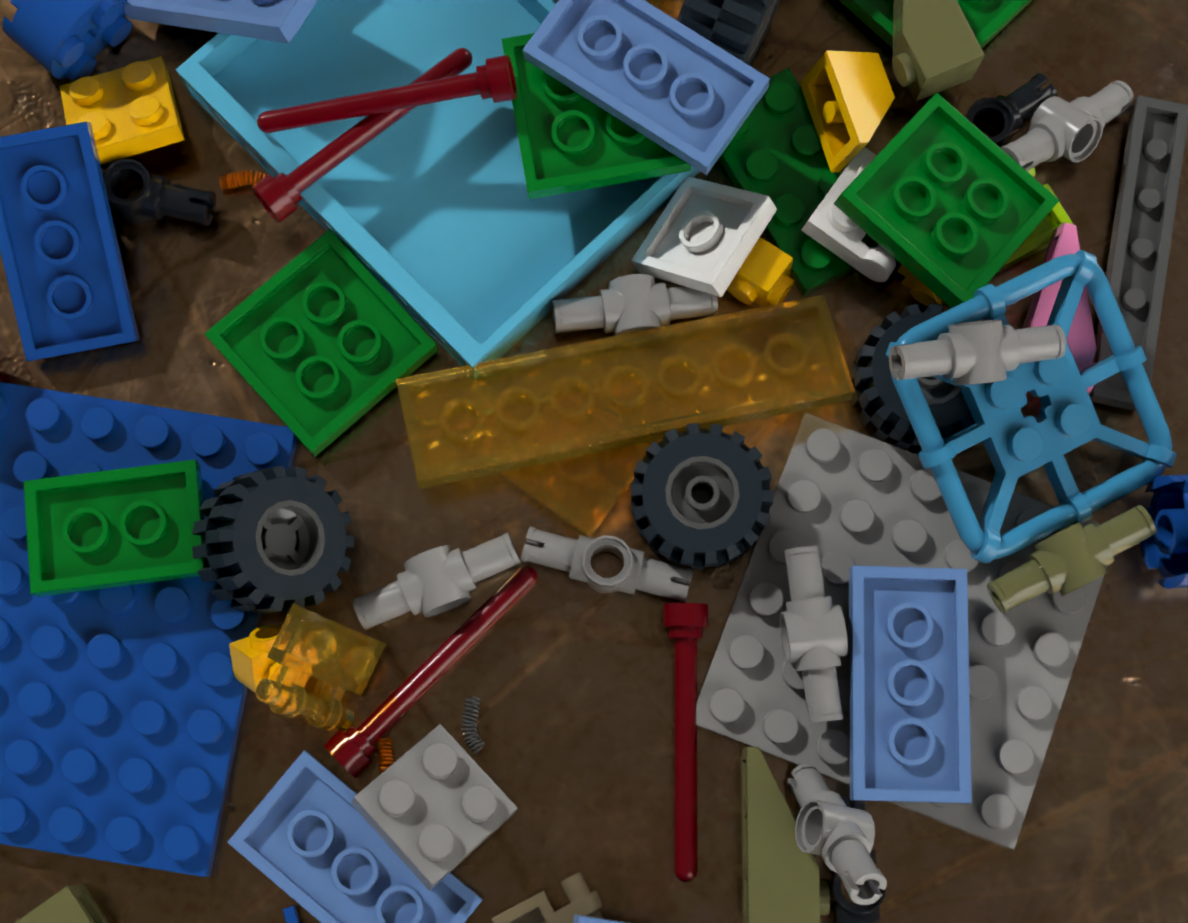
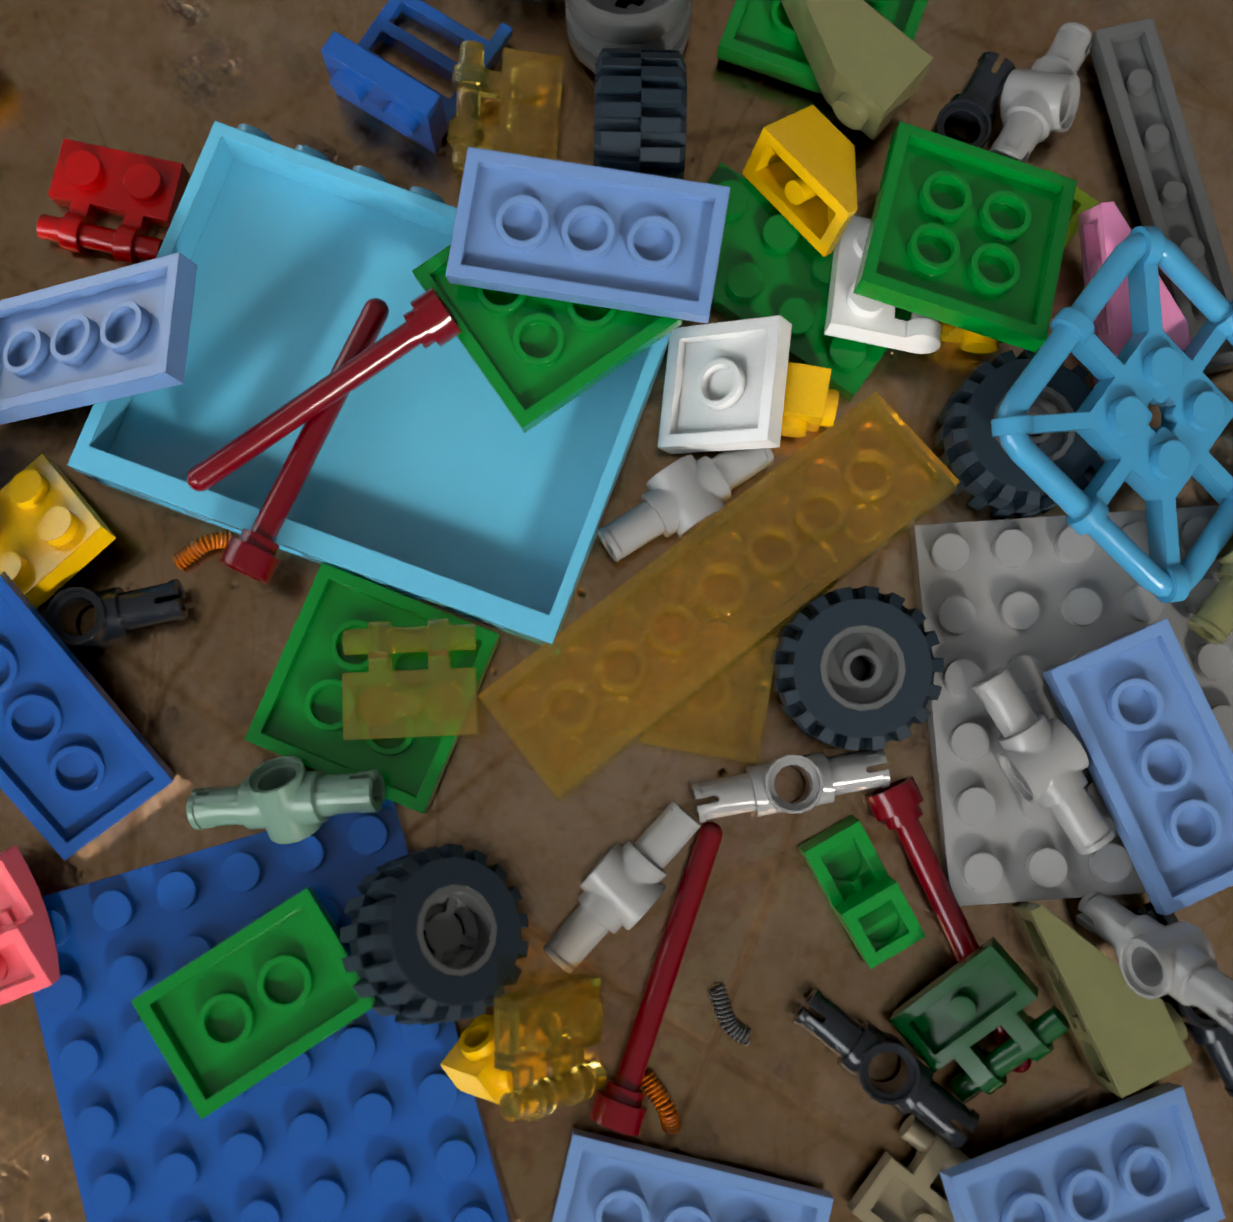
camera: 30 degrees left, 5 degrees up
light grey plate [351,724,518,891] -> none
light grey pin [889,320,1066,385] -> none
none -> sand green pin [186,756,386,844]
none -> clear yellow plate [342,618,479,741]
none -> black pin [792,988,980,1149]
none -> green slope [797,815,926,969]
none -> dark green plate [890,937,1071,1103]

